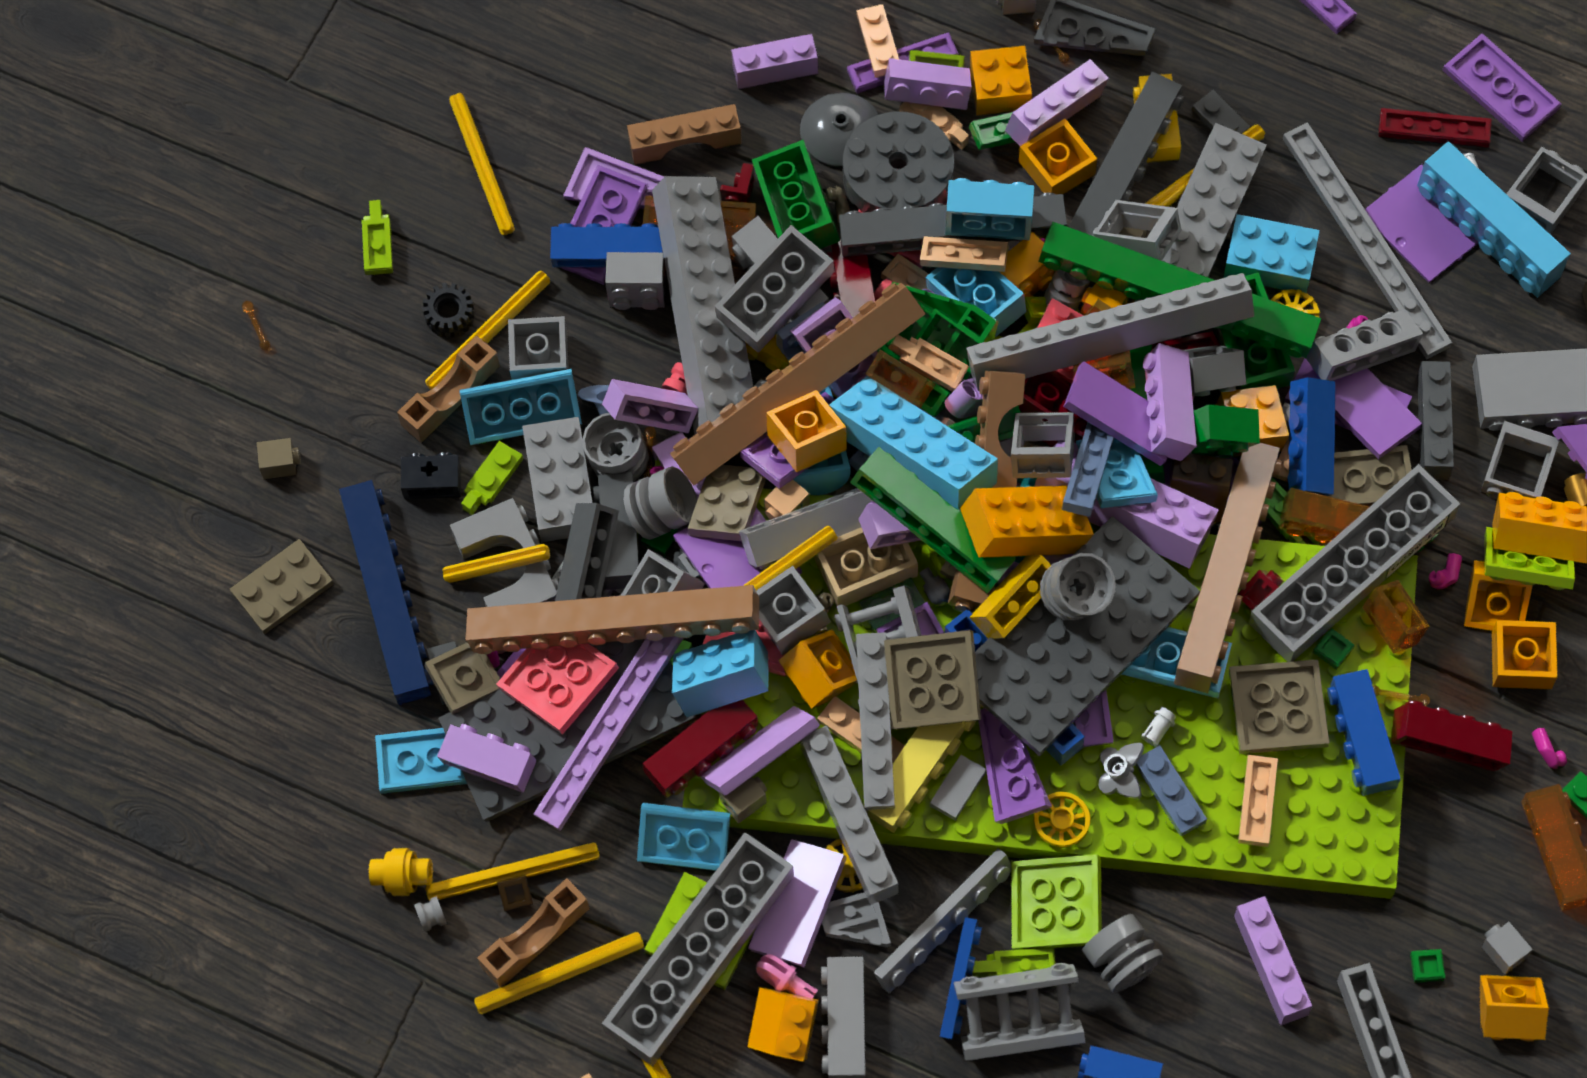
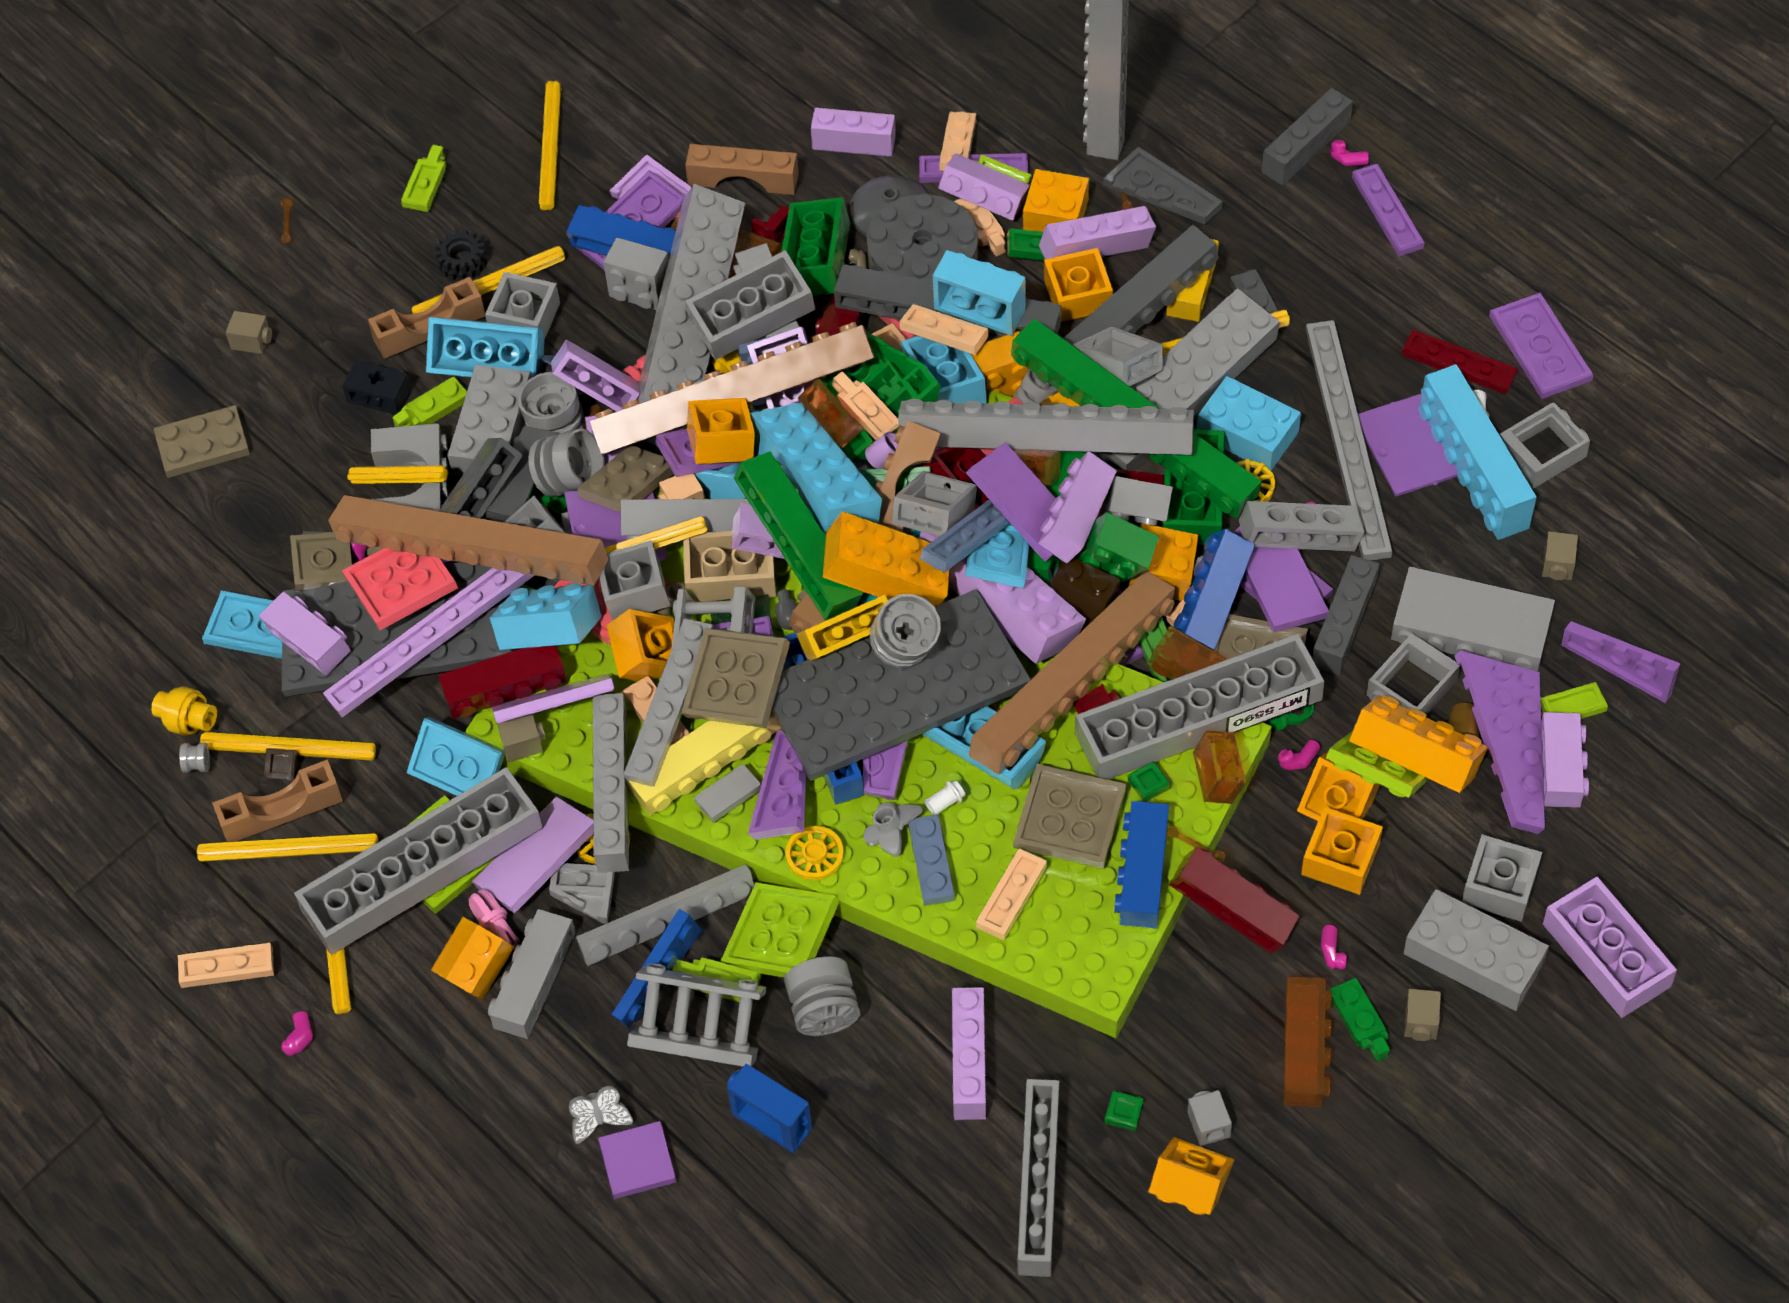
camera: 20 degrees right, 10 degrees down
dark blue brick [339,480,434,705] -> none

